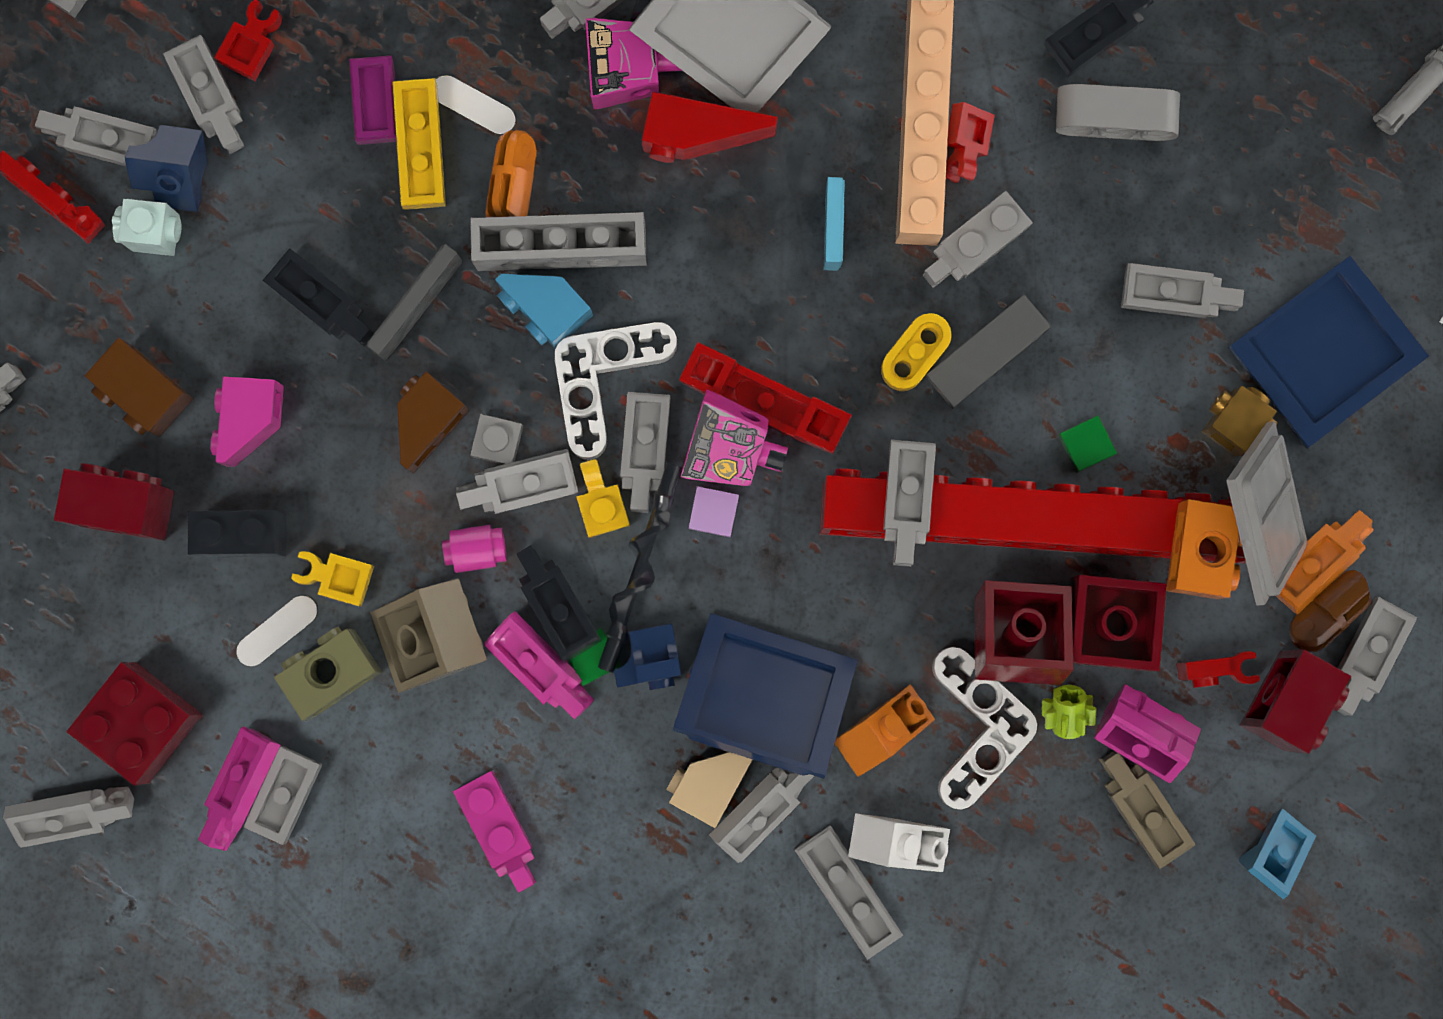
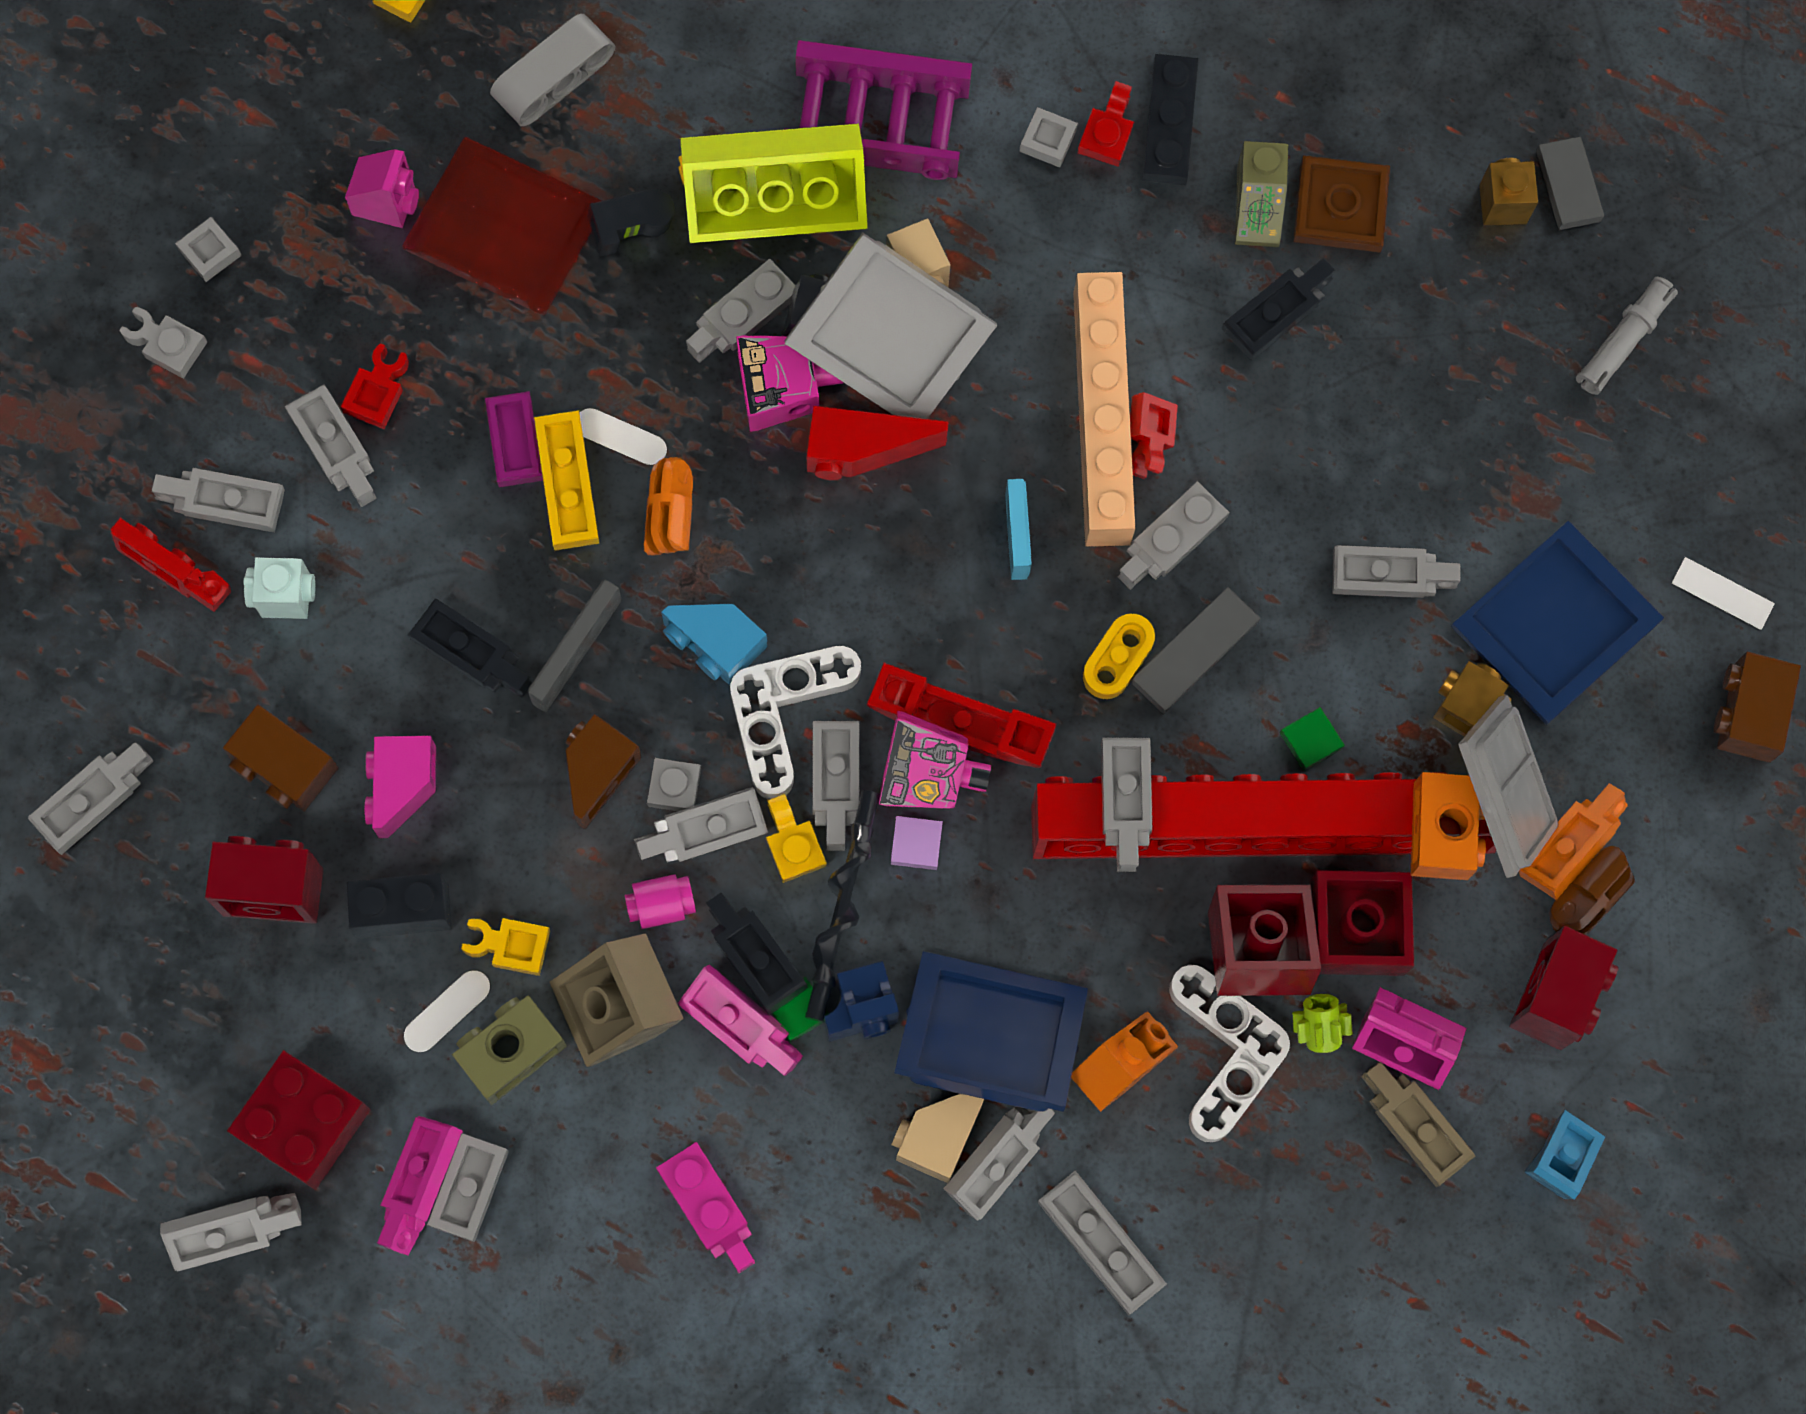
camera: 10 degrees left, 10 degrees down
dark blue brick [124,125,208,212] -> none
light grey brick [471,212,647,271] -> none
white slope [848,813,950,872] -> none
light grey beam [1056,84,1180,141] -> none
red plate [1176,651,1260,688] -> none
light grey hinge [1337,597,1417,716] -> none

